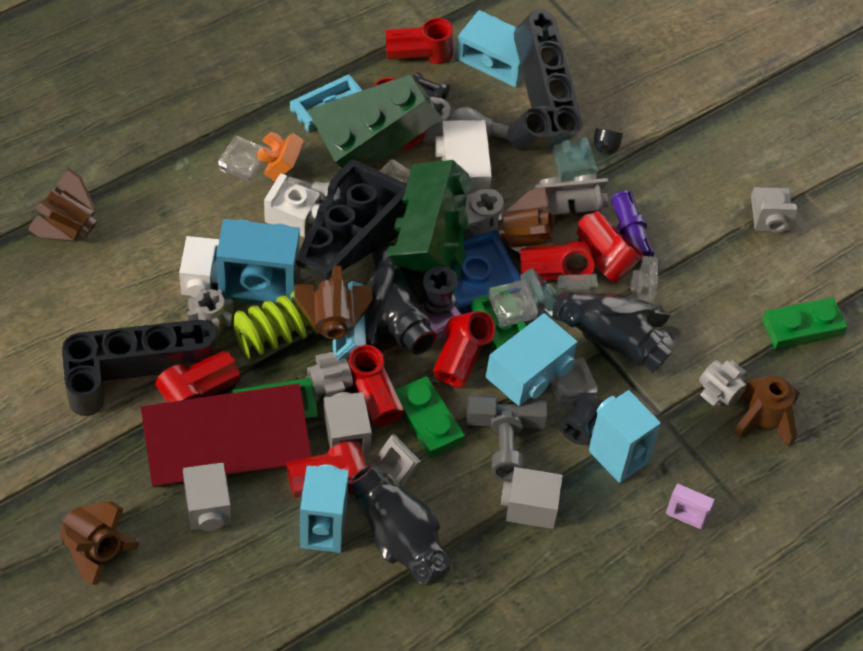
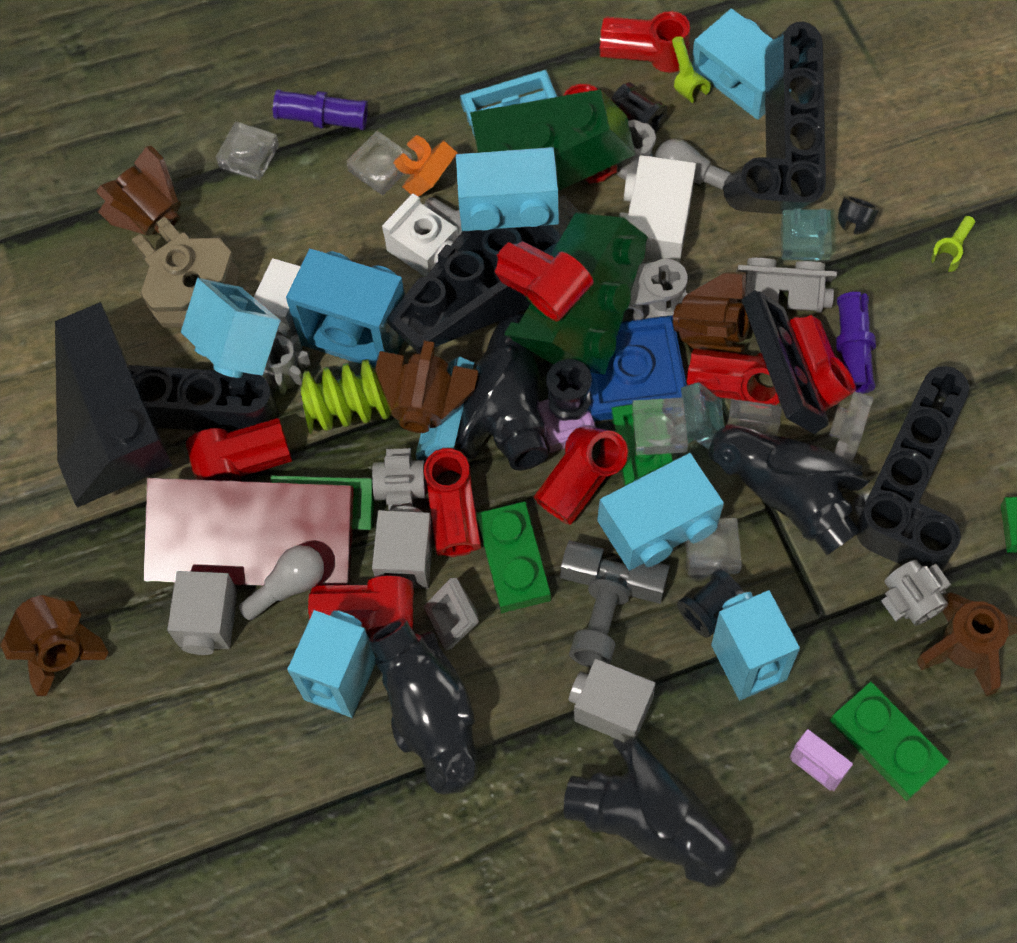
camera: 25 degrees right, 10 degrees up
none -> black wedge [55,302,173,508]
none -> dark tan hinge [132,217,240,327]
none -> medium azure brick [181,278,280,378]
none -> clear plate [216,121,279,181]
none -> light grey piece [239,545,324,621]
none -> dark purple pin [273,89,368,130]
none -> medium azure brick [456,147,559,231]
none -> red piece [494,242,594,322]
none -> black animal [564,737,738,887]
none -> lime hand [672,36,711,103]
none -> black tile [741,290,829,434]
none -> green plate [830,682,950,802]
none -> black beam [857,366,969,571]
none -> lime hand [931,216,975,272]

